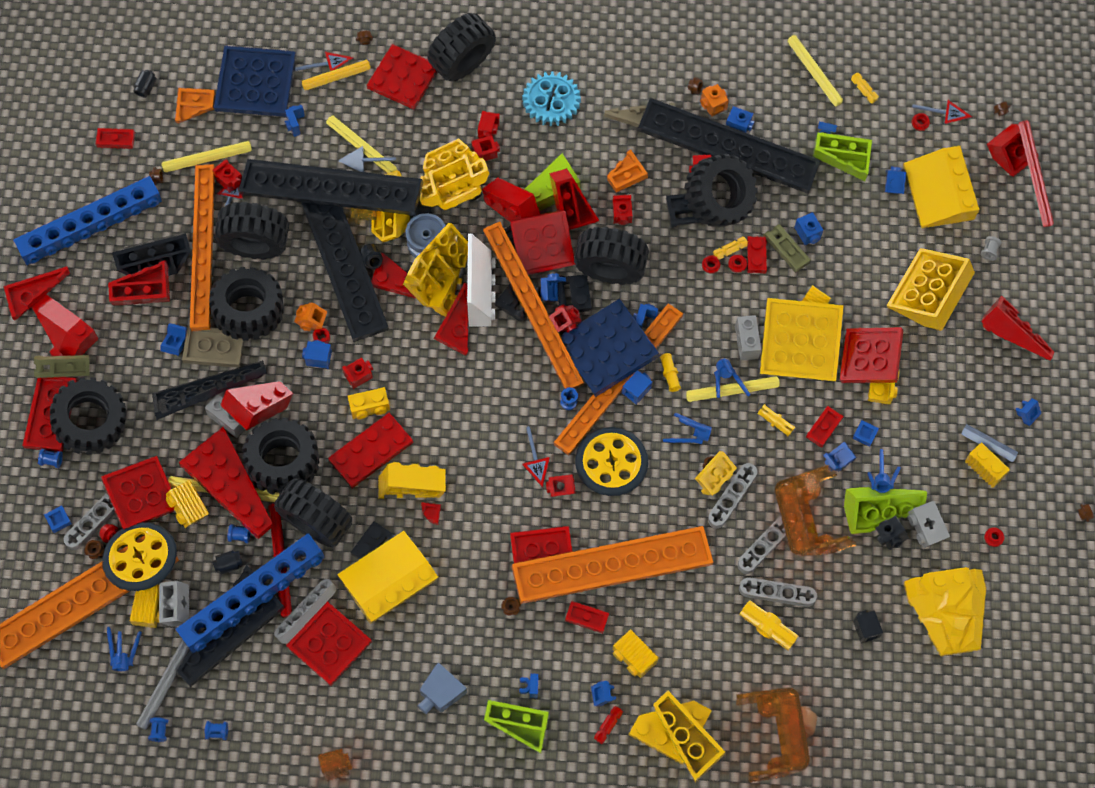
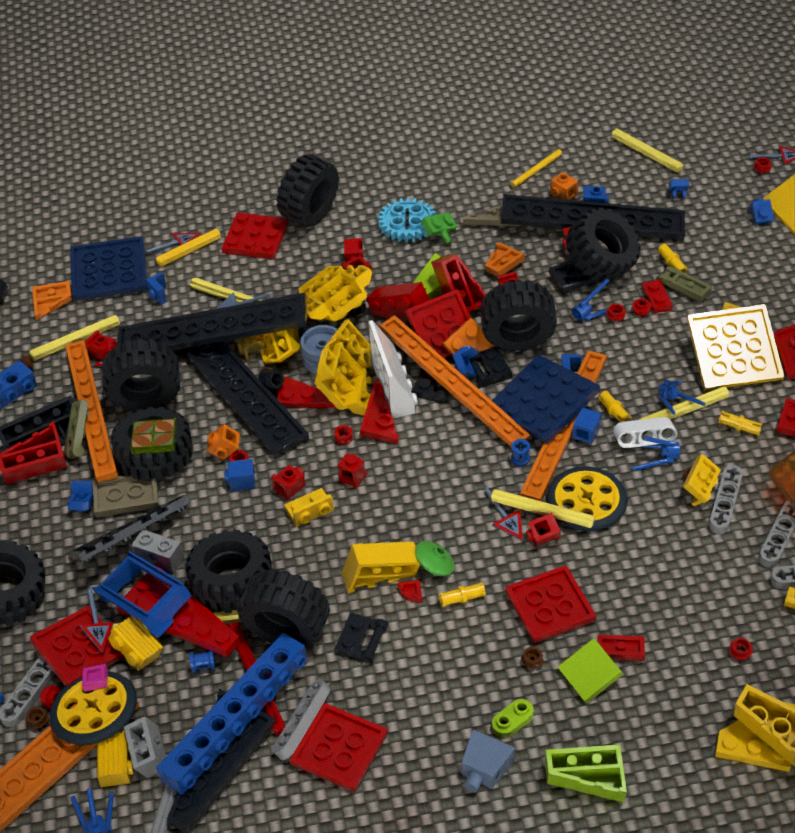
camera: 10 degrees left, 20 degrees down
black brick [212,550,243,575] -> none
red wedge [220,381,293,430] -> none
red plate [328,412,413,489] -> none
yellow slope [337,531,438,624] -> none
reddish brown plate [356,31,373,45] -> none
orange plate [511,526,714,604] -> none
blue tile [519,673,538,699] -> none
red brick [549,304,581,333] -> none
blue tile [591,681,616,706] -> none
red axle [594,706,623,744] -> none
yellow brick [612,629,659,678] -> none
reddish brown plate [688,77,703,95] -> none
yellow axle [713,236,748,260] -> none
light grey brick [735,315,761,361] -> none
blue brick [794,212,823,245] -> none
lime wedge [813,132,872,181] -> none
yellow axle [851,72,879,103] -> none
none -> olive plate [64,400,89,459]
none -> piece [80,589,114,653]
none -> dark pink tile [82,664,108,692]
none -> blue piece [92,551,192,637]
none -> tile [131,419,176,454]
none -> red bush [334,425,353,446]
none -> red brick [338,454,368,488]
none -> bright green dish [415,541,454,577]
none -> bright green plate [421,212,458,245]
none -> yellow pin [438,582,486,607]
none -> orange wing [442,318,495,357]
none -> light yellow axle [491,489,594,528]
none -> lime plate [492,699,534,738]
none -> yellow bar [510,149,562,188]
none -> lime tile [558,638,624,704]
none -> blue plant [572,279,609,321]
none -> white beam [613,417,677,448]
none -> yellow pin [657,243,688,273]
none -> red plate [729,638,753,661]

